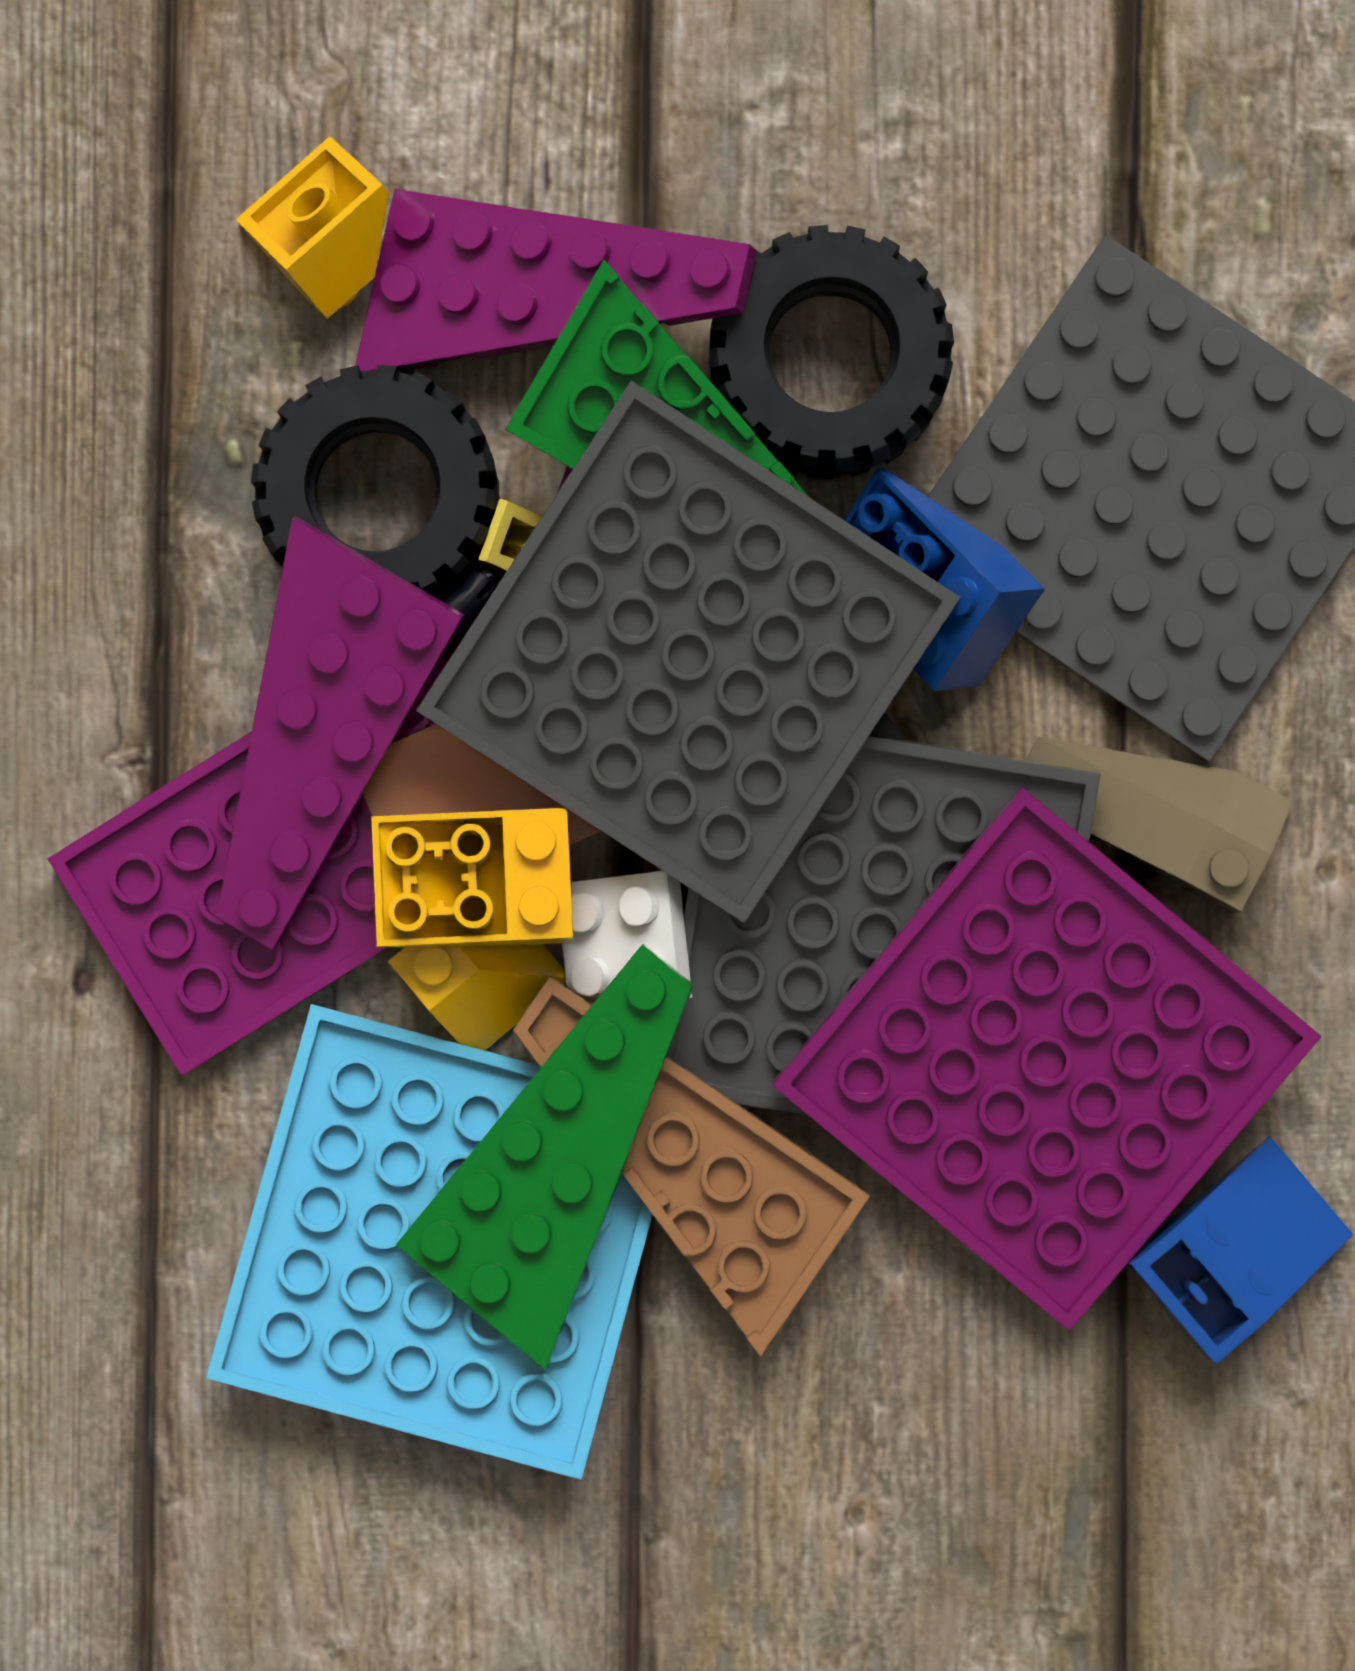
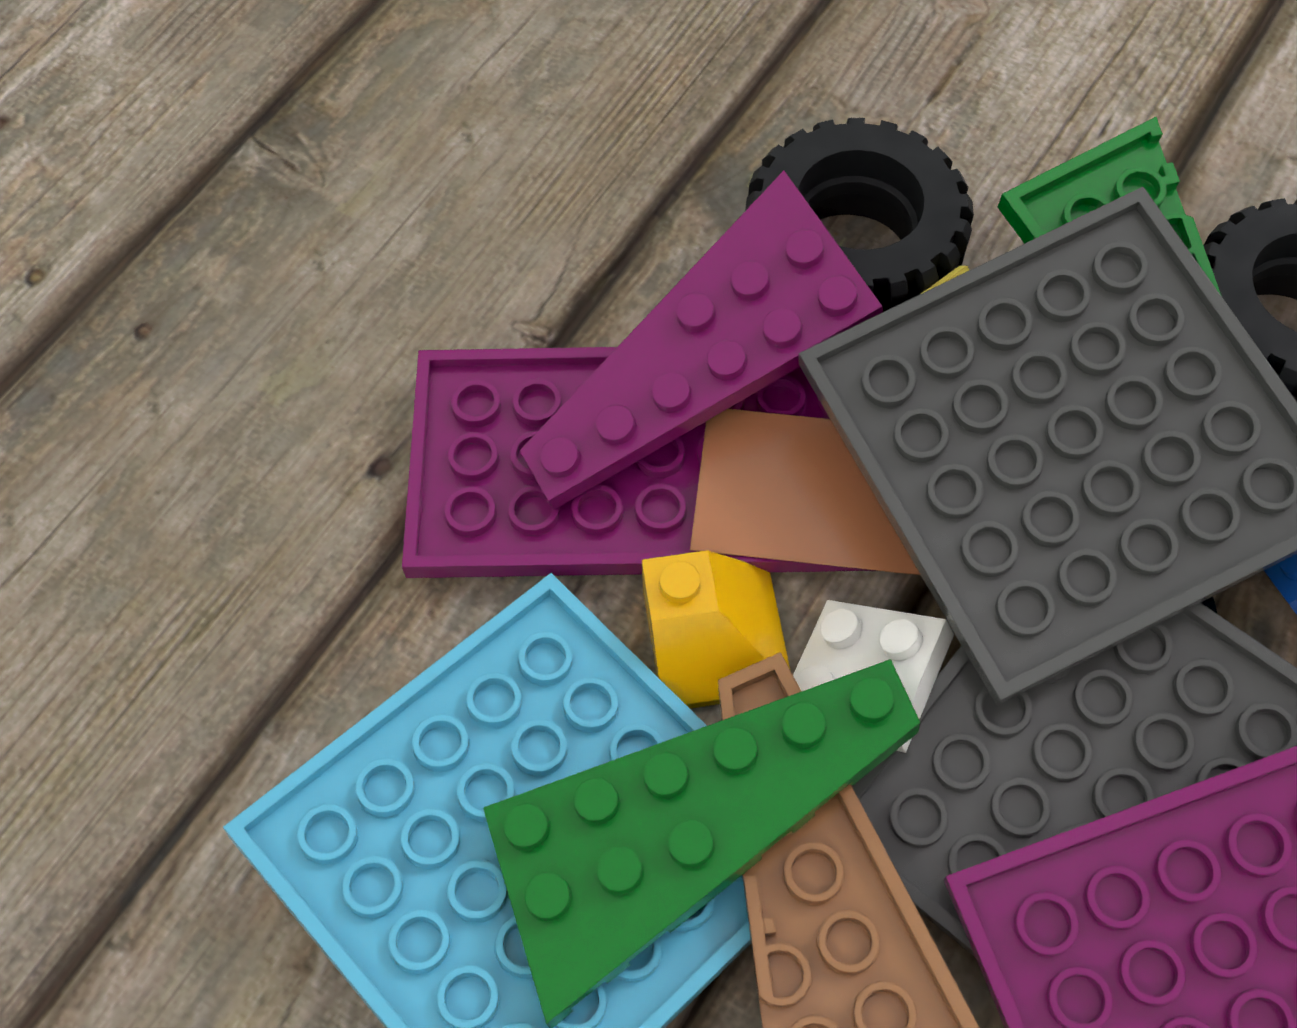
camera: 30 degrees right, 25 degrees down
yellow slope [235,136,389,319] -> none
magenta wing [355,189,757,371] -> none
yellow slope [371,808,573,947] -> none

